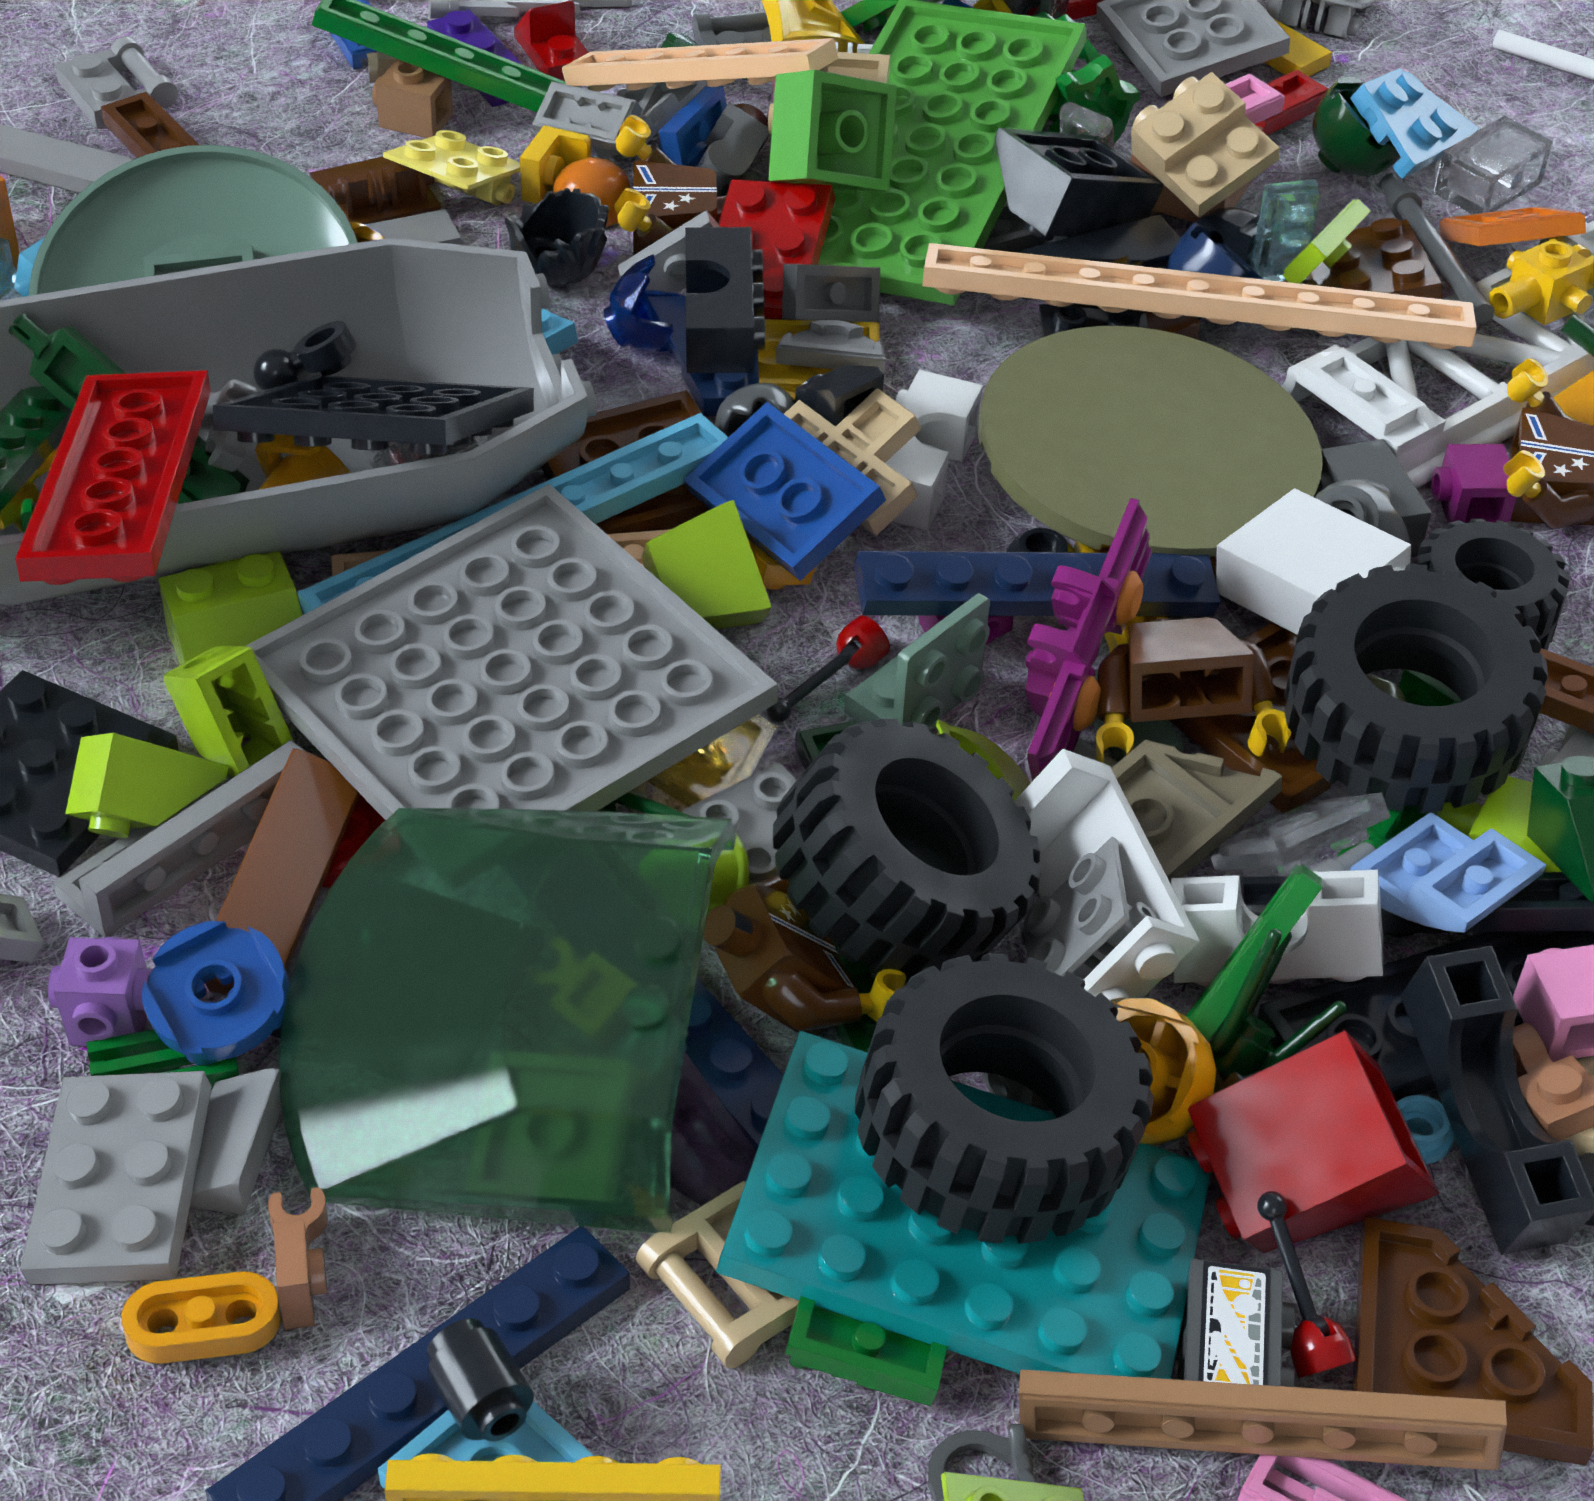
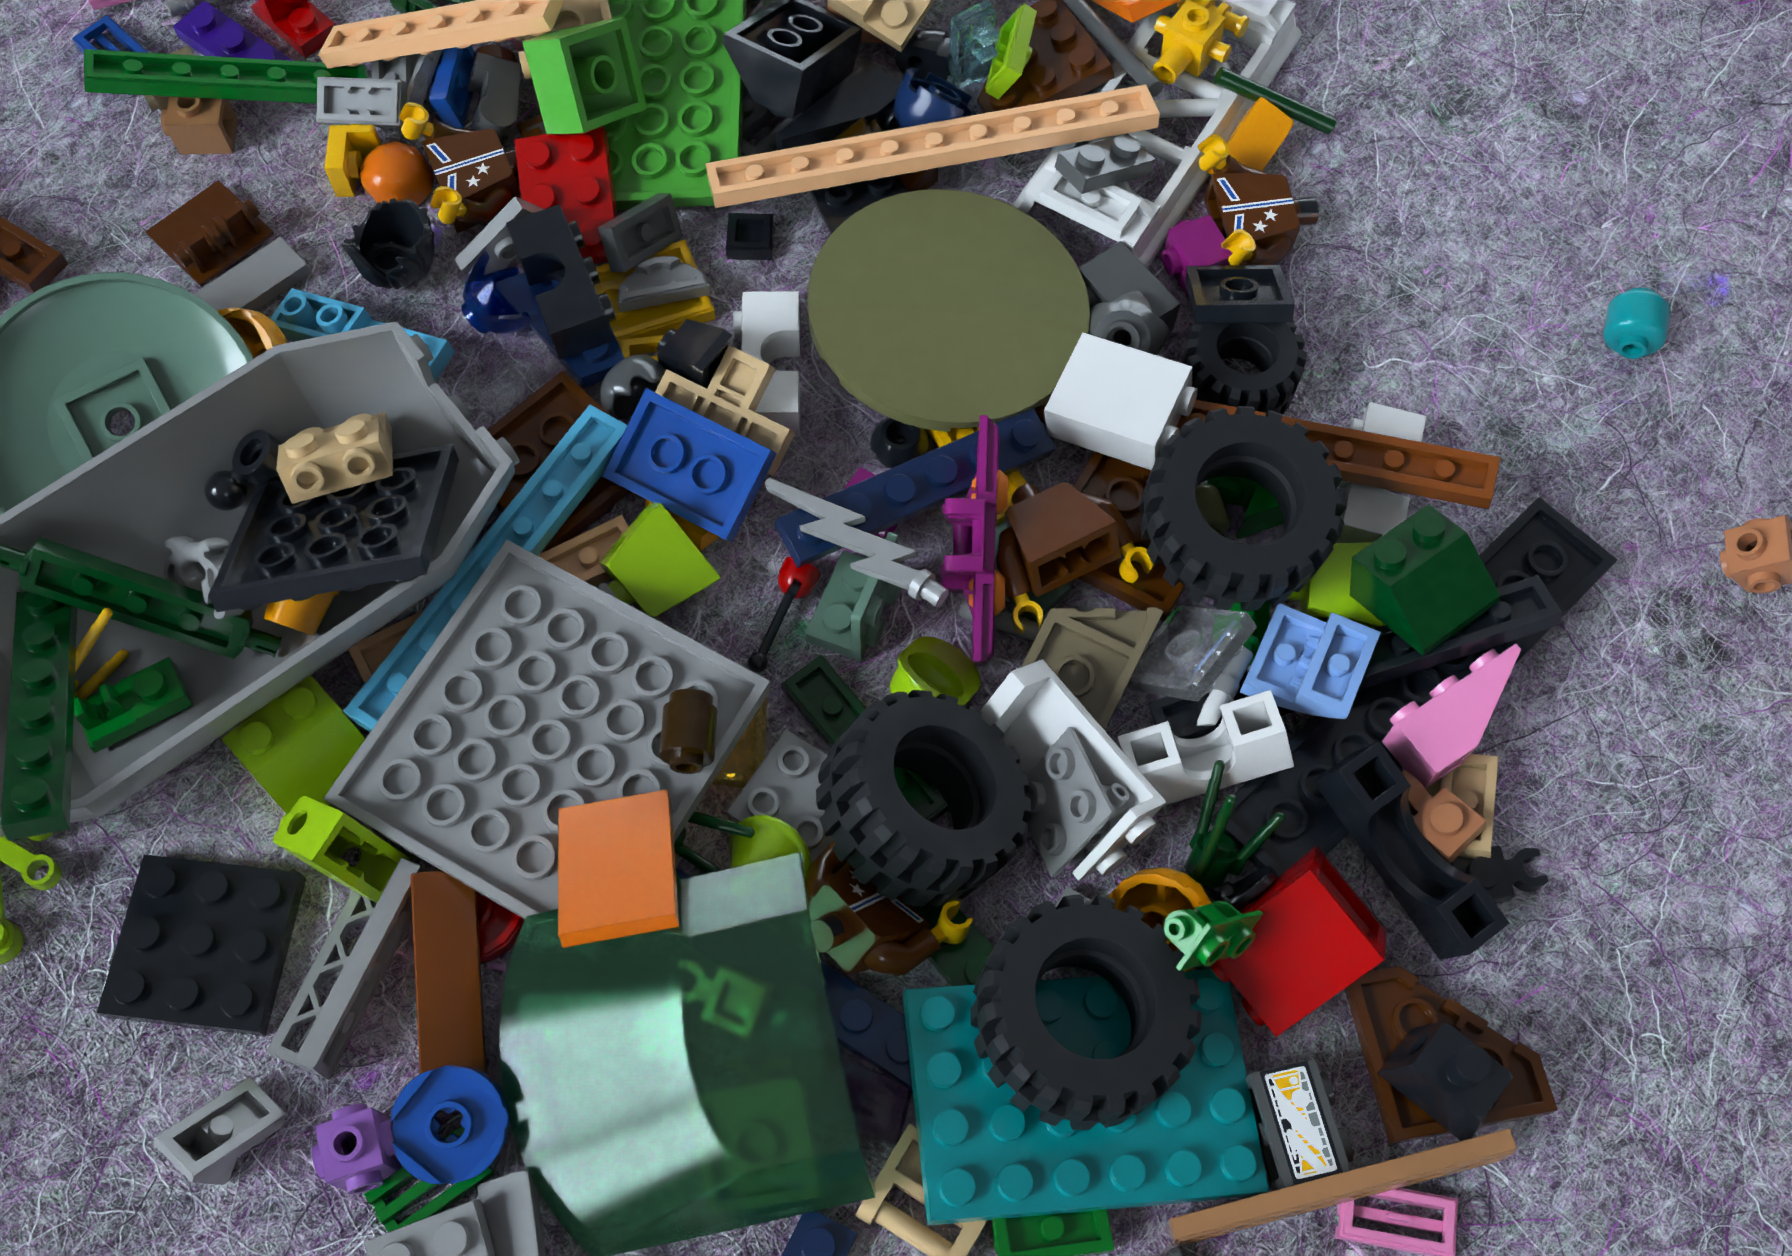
camera: 20 degrees left, 20 degrees up
red plate [15,370,211,585] -> none
lime slope [65,733,229,838] -> none
light yellow hinge [383,130,520,206] -> none
green tile [1186,864,1323,1042] -> none
hinge [1257,1191,1357,1378] -> none
medium azure plate [1398,1095,1454,1164] -> none
none -> tan plate [276,412,393,504]
none -> orange tile [558,789,679,948]
none -> dark brown brick [659,688,718,774]
none -> black tile [726,213,774,260]
none -> light grey piece [765,478,949,607]
none -> dark grey plate [1054,133,1156,194]
none -> green hinge [1164,901,1263,971]
none -> black tile [1185,265,1295,323]
none -> black torso [1377,1021,1513,1141]

